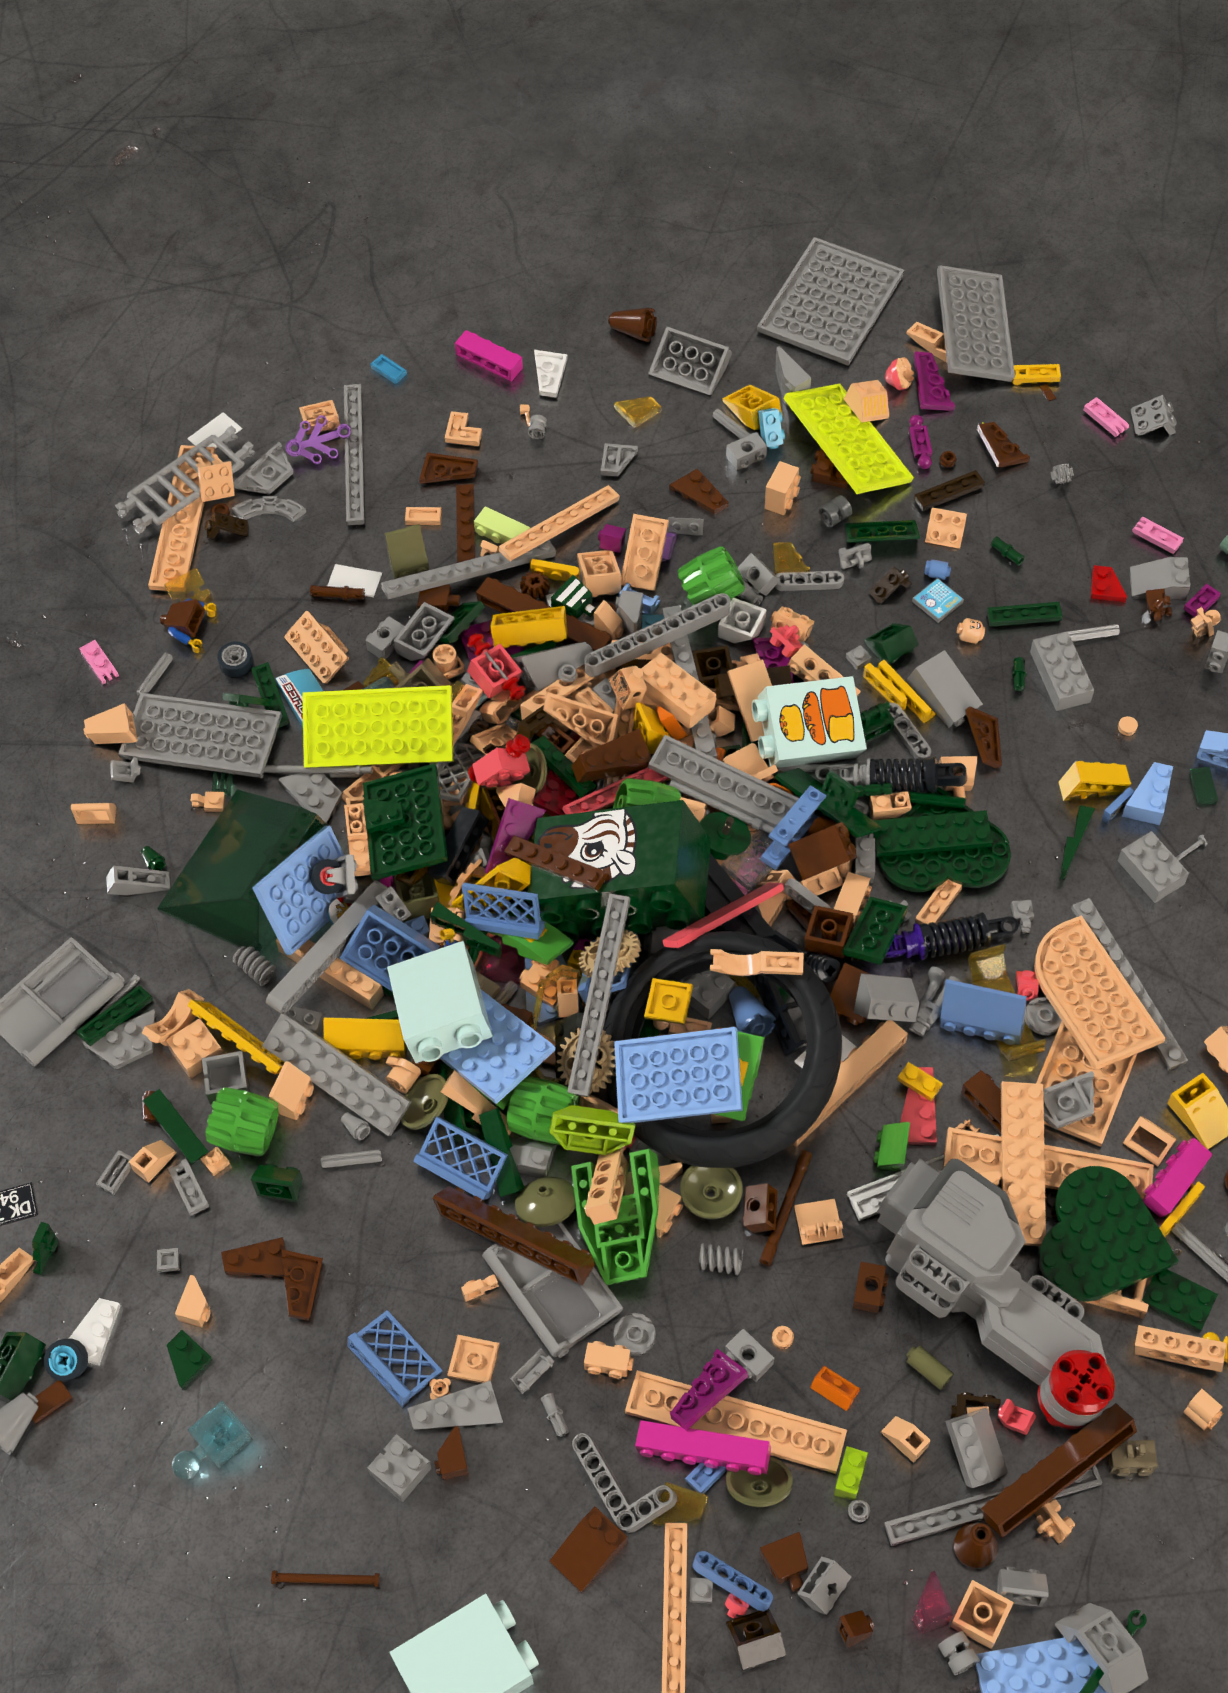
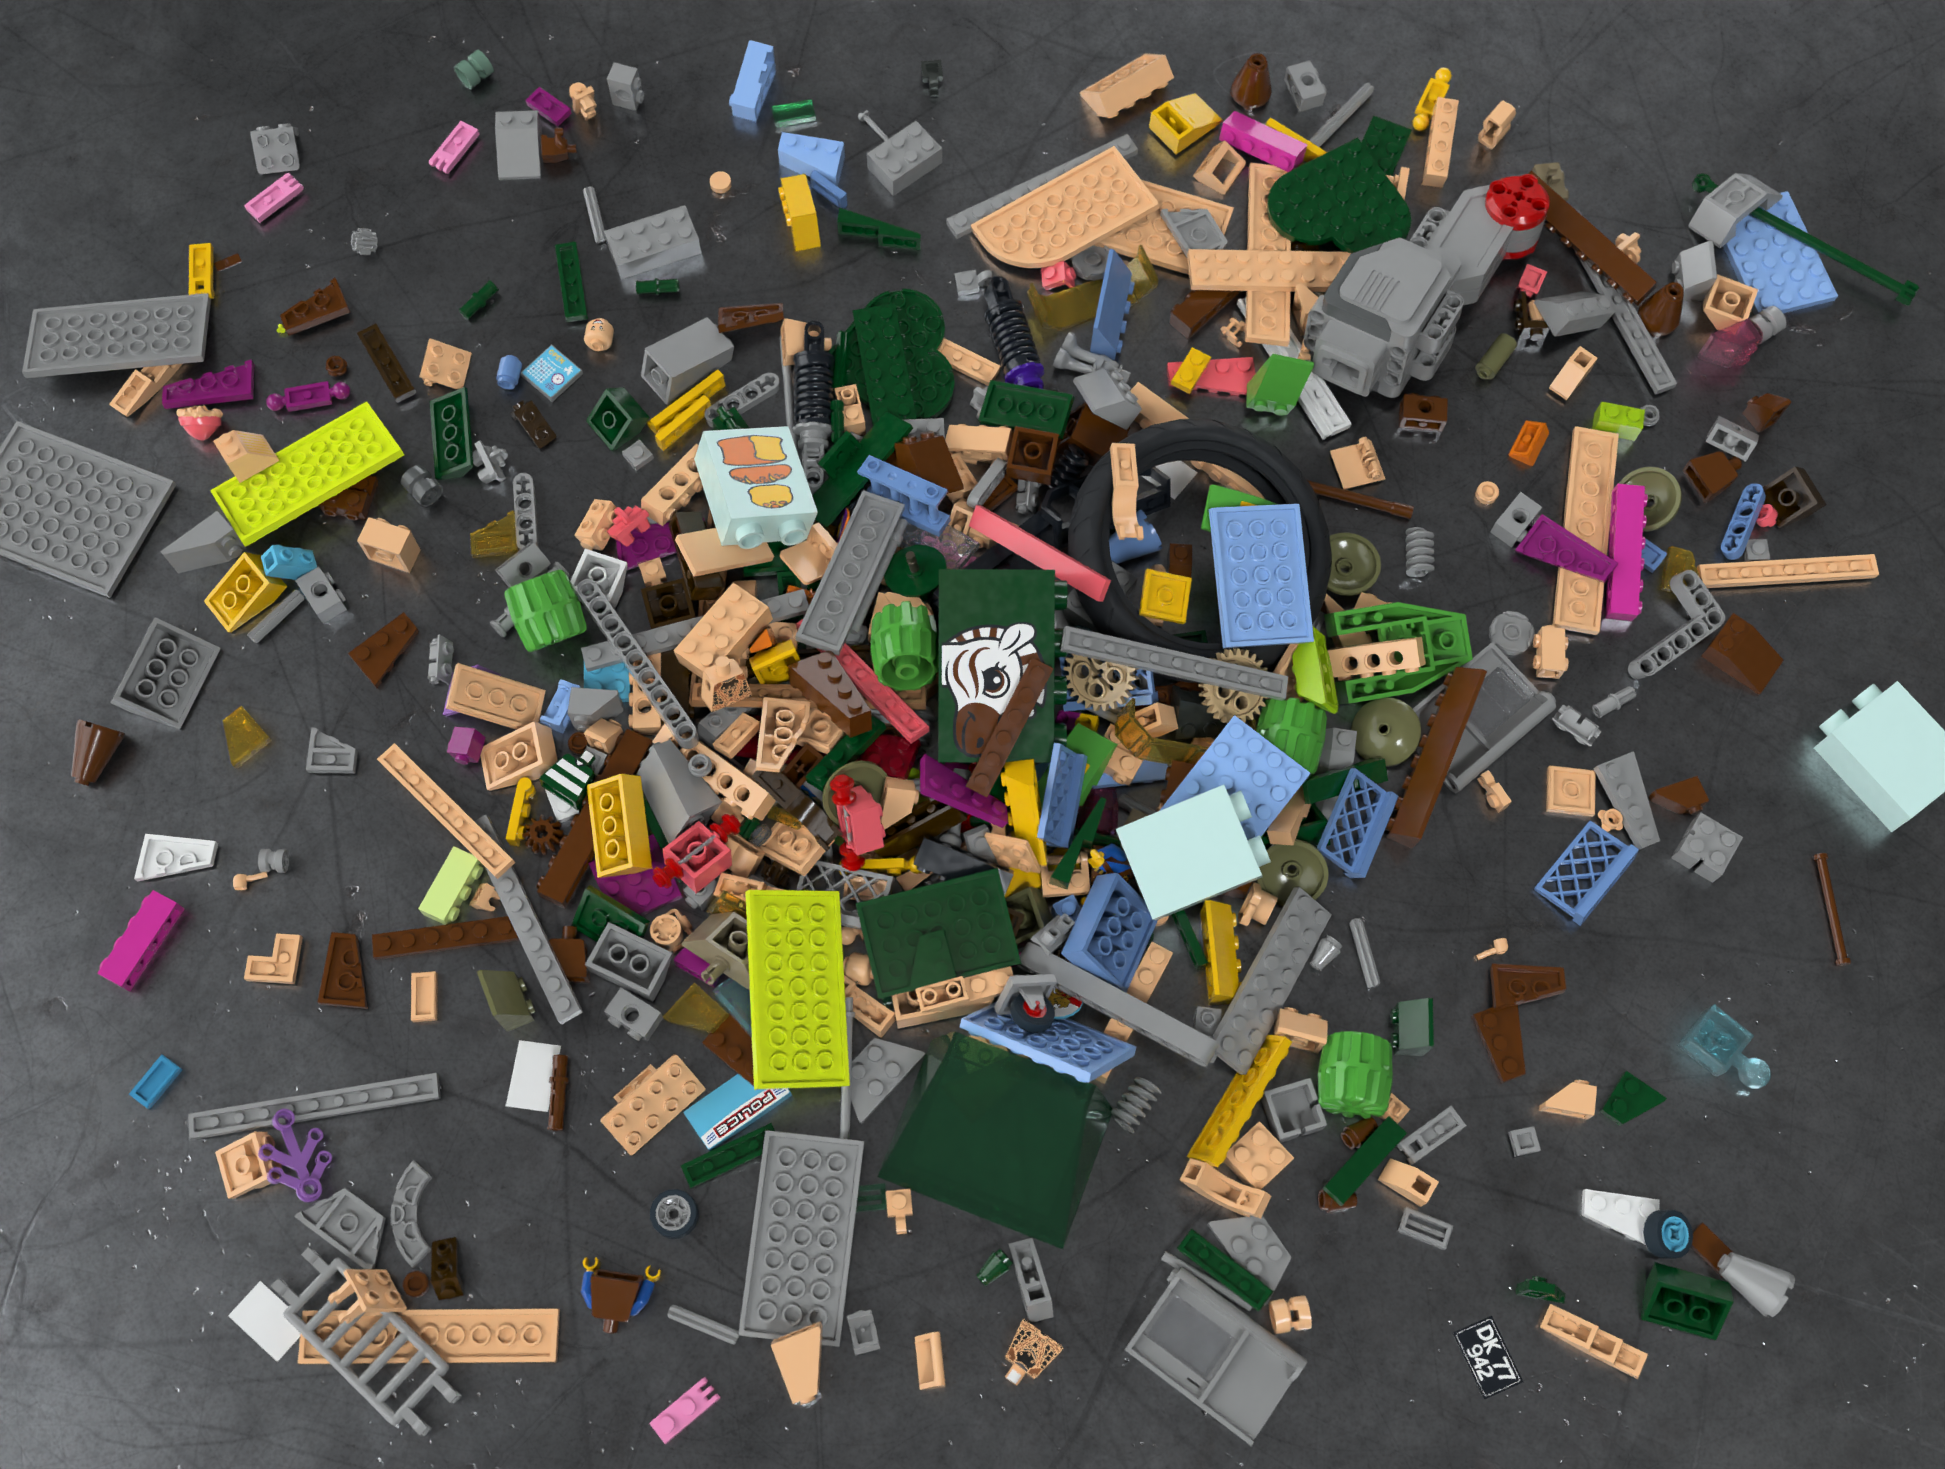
camera: 100 degrees left, 10 degrees up
clear yellow plate [164,568,211,602] -> none
dark green wing [222,693,272,707] -> none
reddish brown brick [742,1183,778,1233] -> none
red wing [1091,565,1127,602] -> none
none -> torso [1005,1319,1064,1386]
none -> light nougat wheel [1269,1295,1312,1334]
none -> reddish brown cone [1341,1117,1378,1149]
none -> light nougat hand [1476,938,1508,960]

